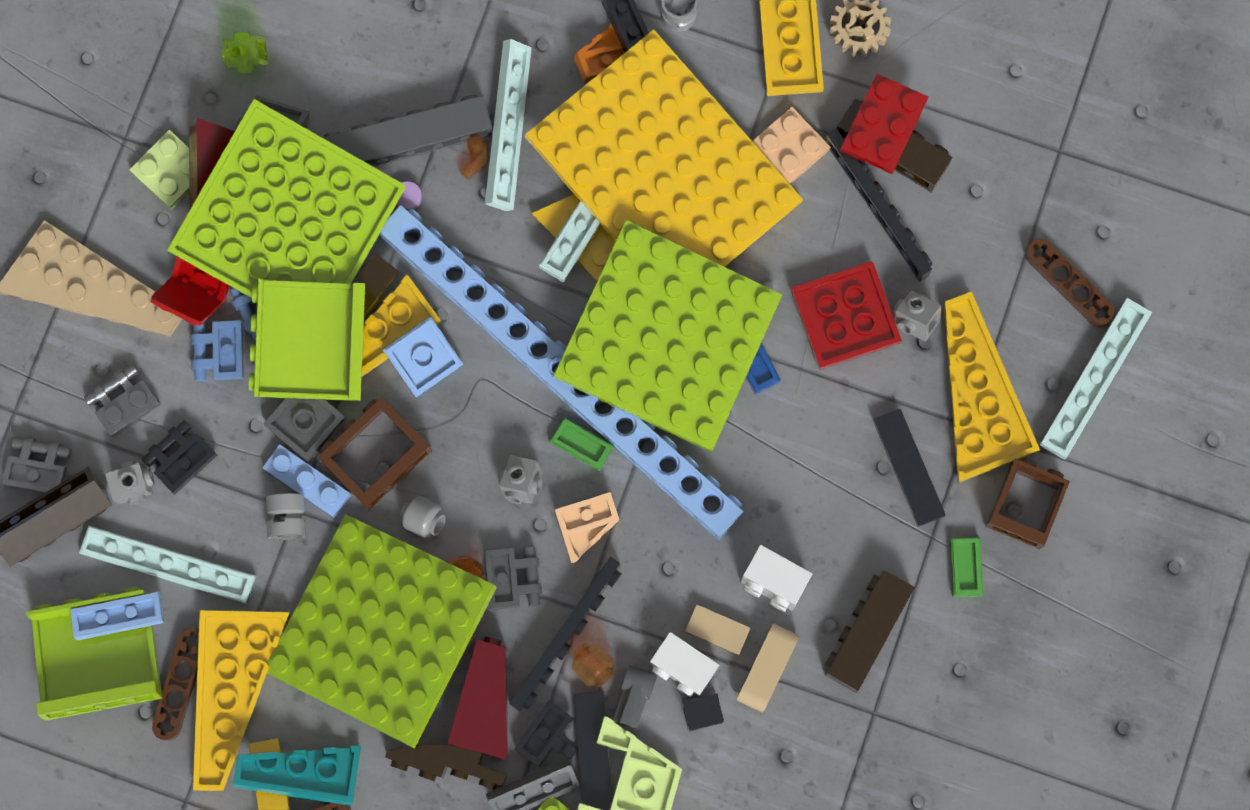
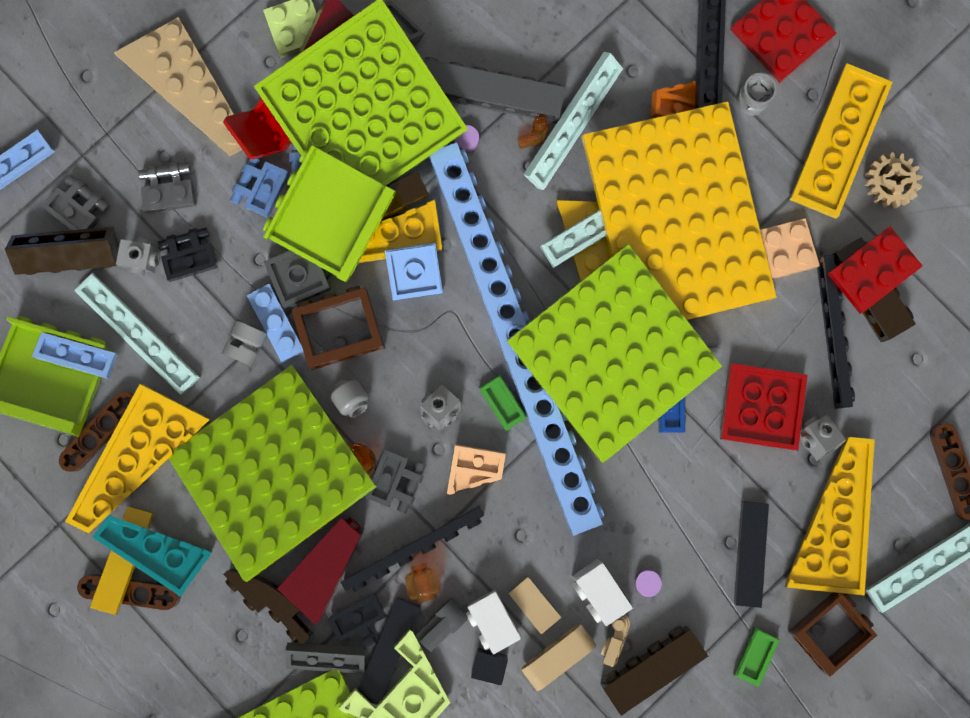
camera: 25 degrees right, 5 degrees up
none -> tan plate [601,615,631,667]
none -> lavender tile [635,570,662,597]

